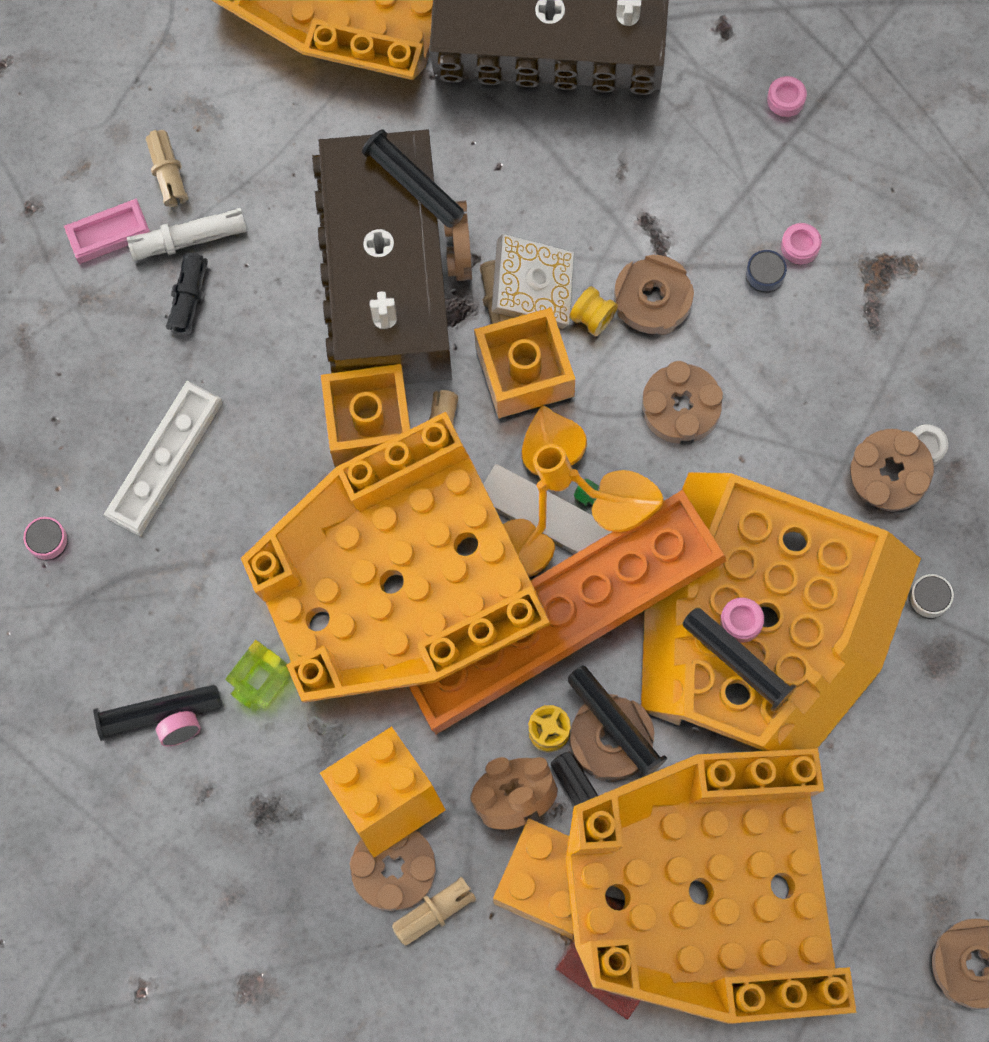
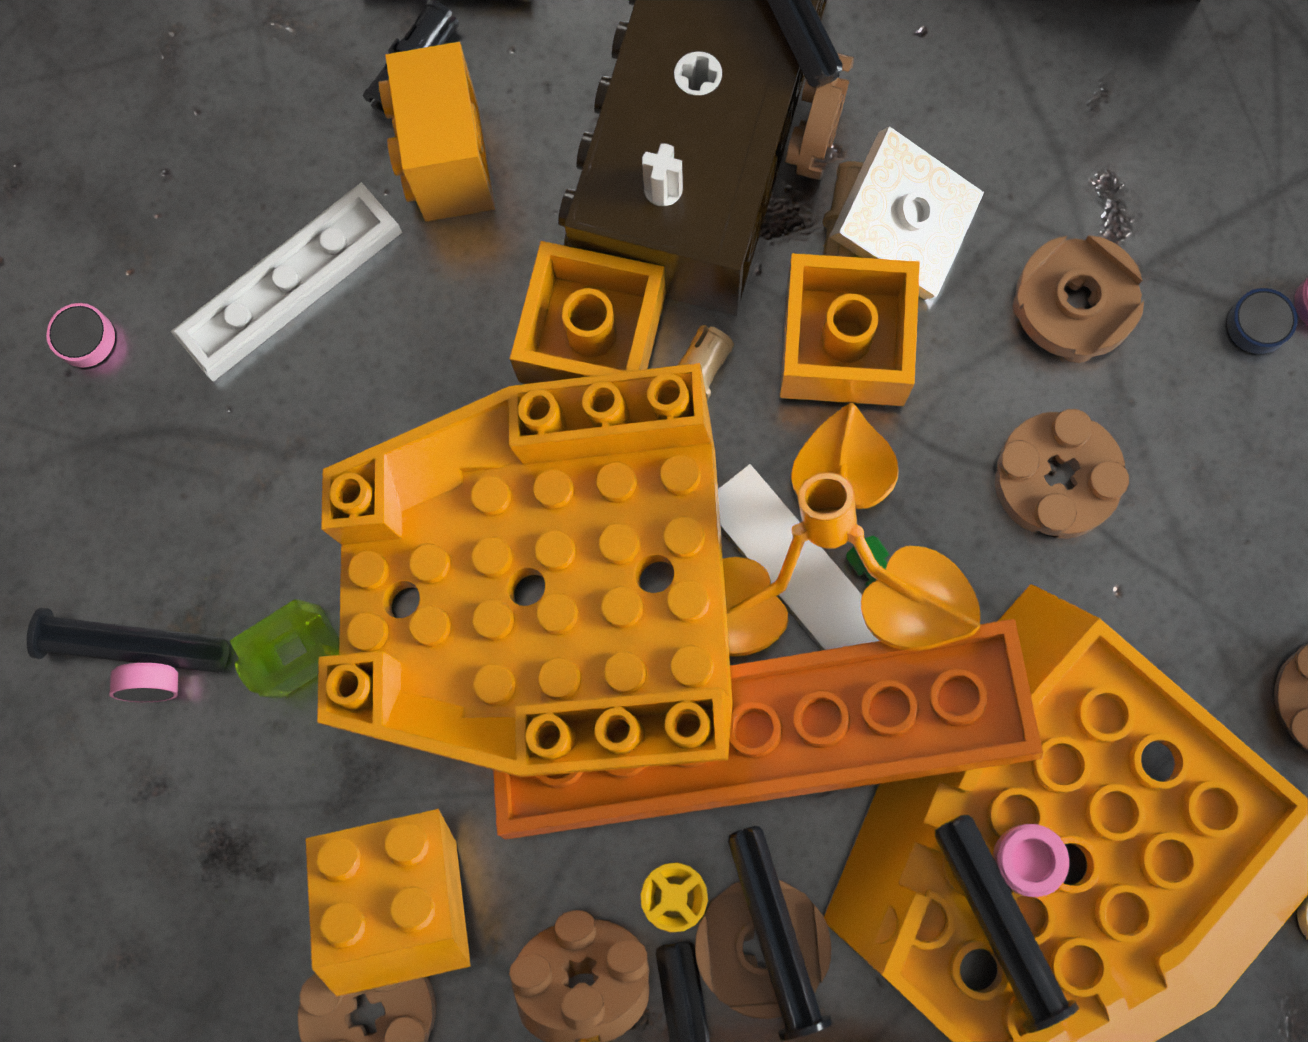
camera: 25 degrees right, 5 degrees up
yellow wheel [569,286,618,336] -> none
none -> light orange brick [379,41,496,222]

